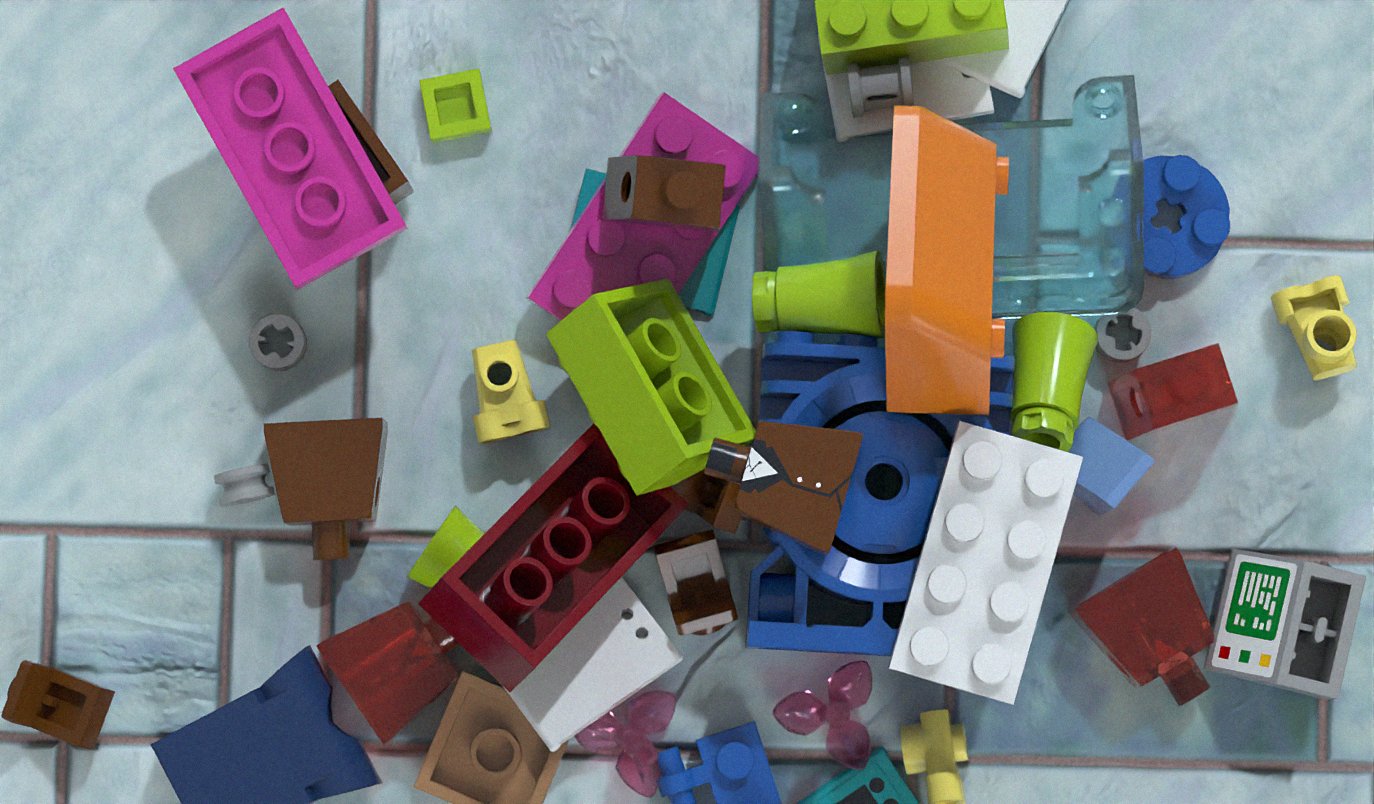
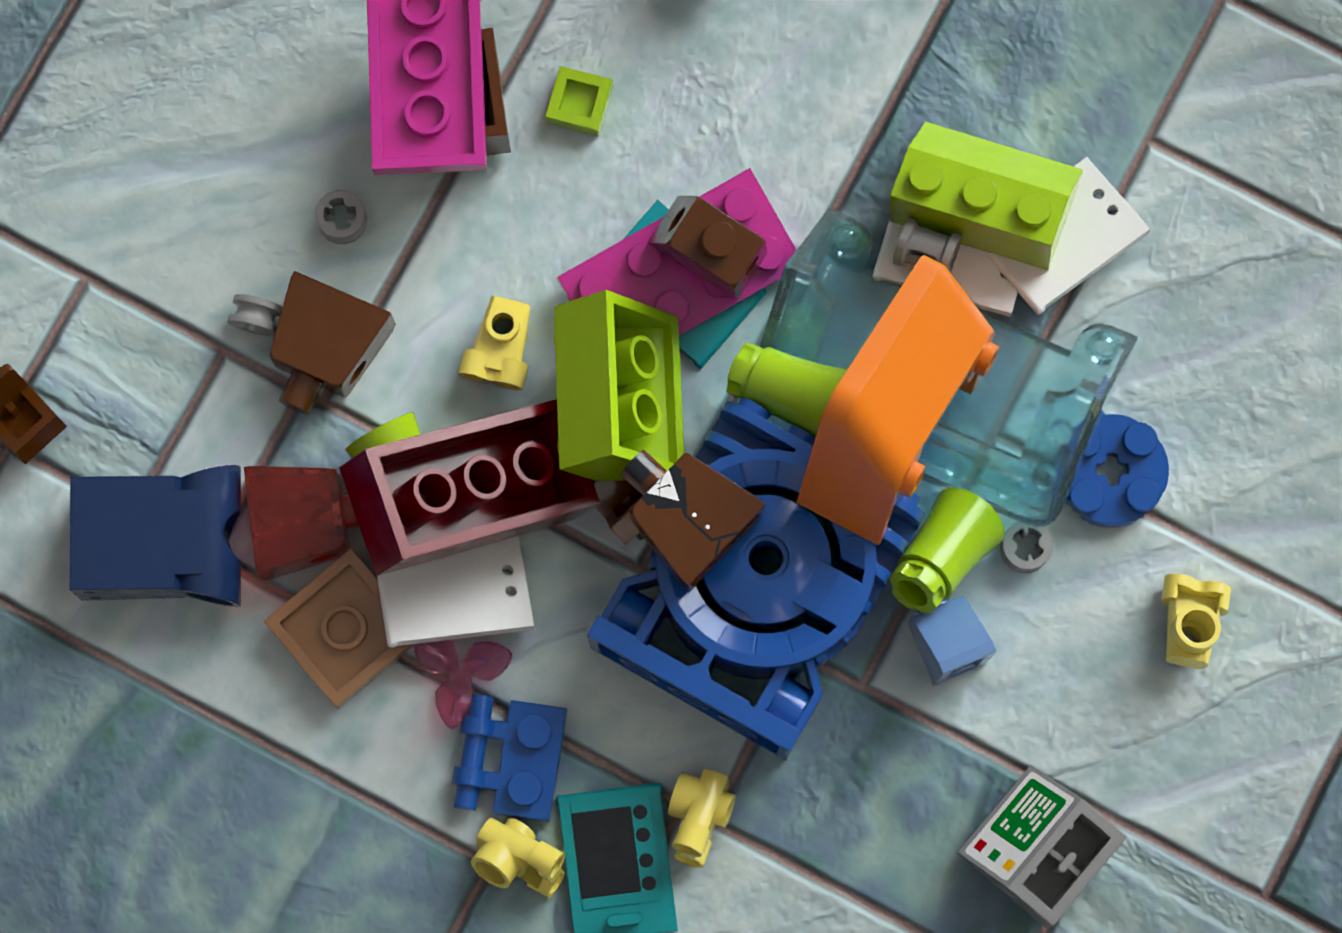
camera: 30 degrees right, 5 degrees down
reddish brown bracket [653,529,738,636] -> none
clear pink plant [772,660,873,770] -> none
white plate [888,421,1083,705] -> none
clear red torso [1068,547,1215,706] -> none
clear red torso [1107,343,1238,441] -> none

